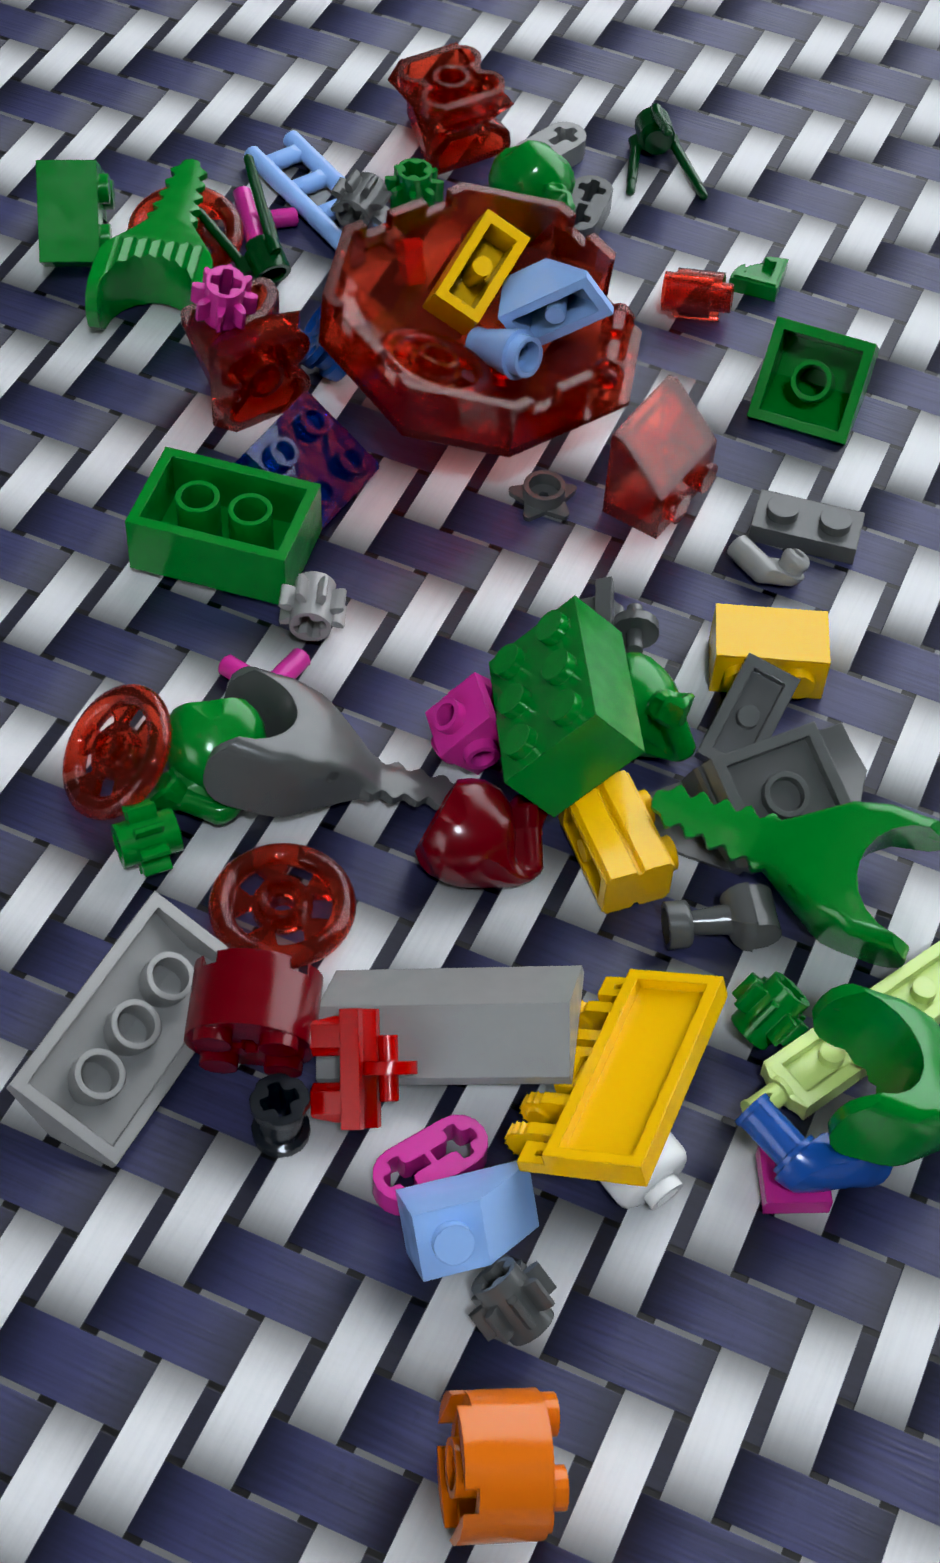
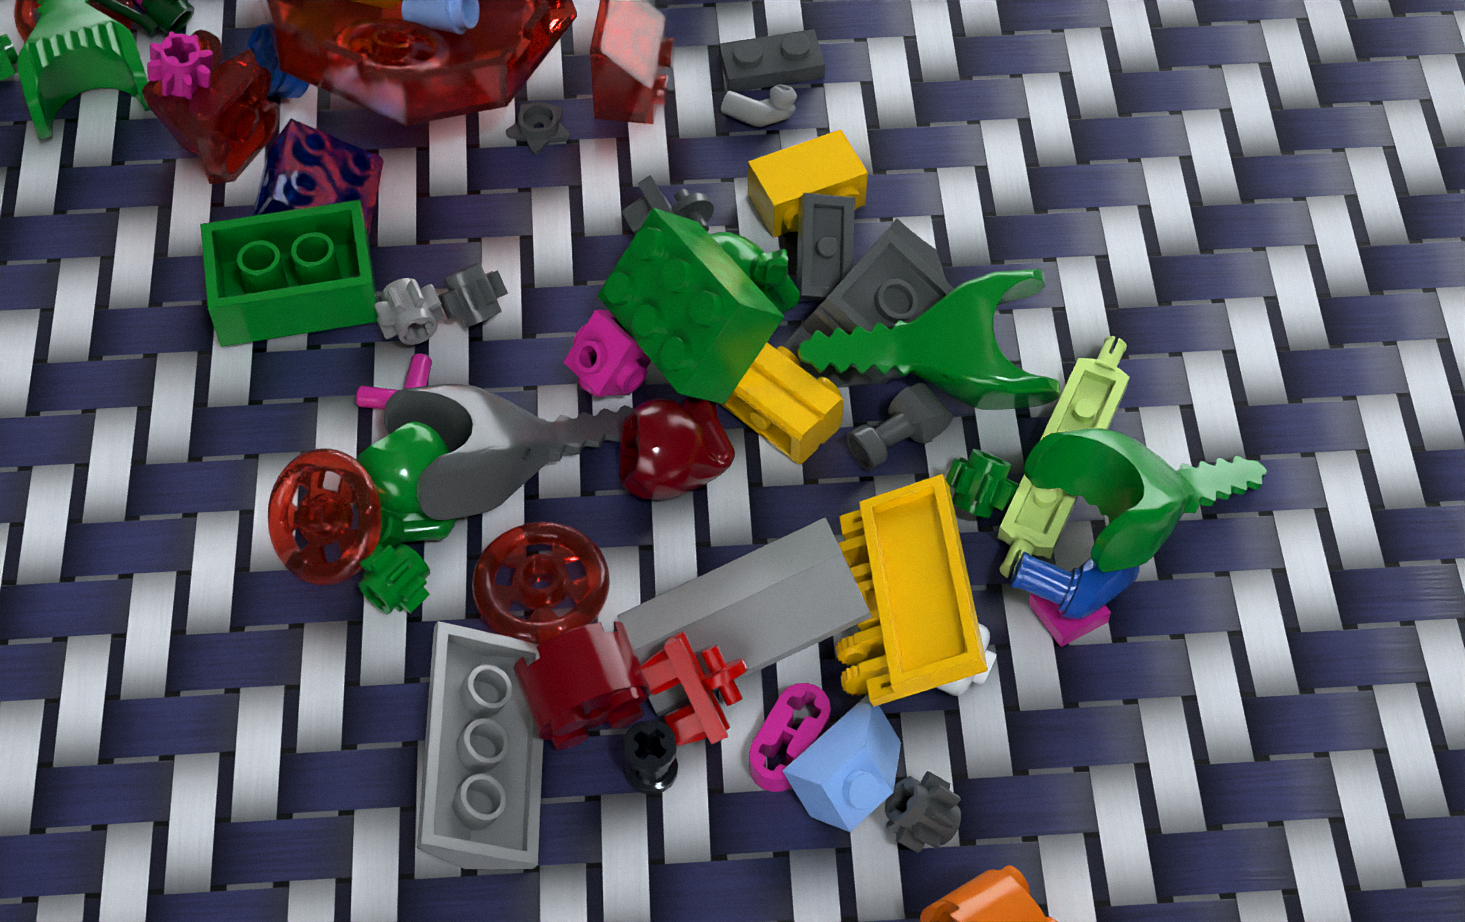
camera: 25 degrees left, 5 degrees up
none -> dark grey gear [438,262,508,327]

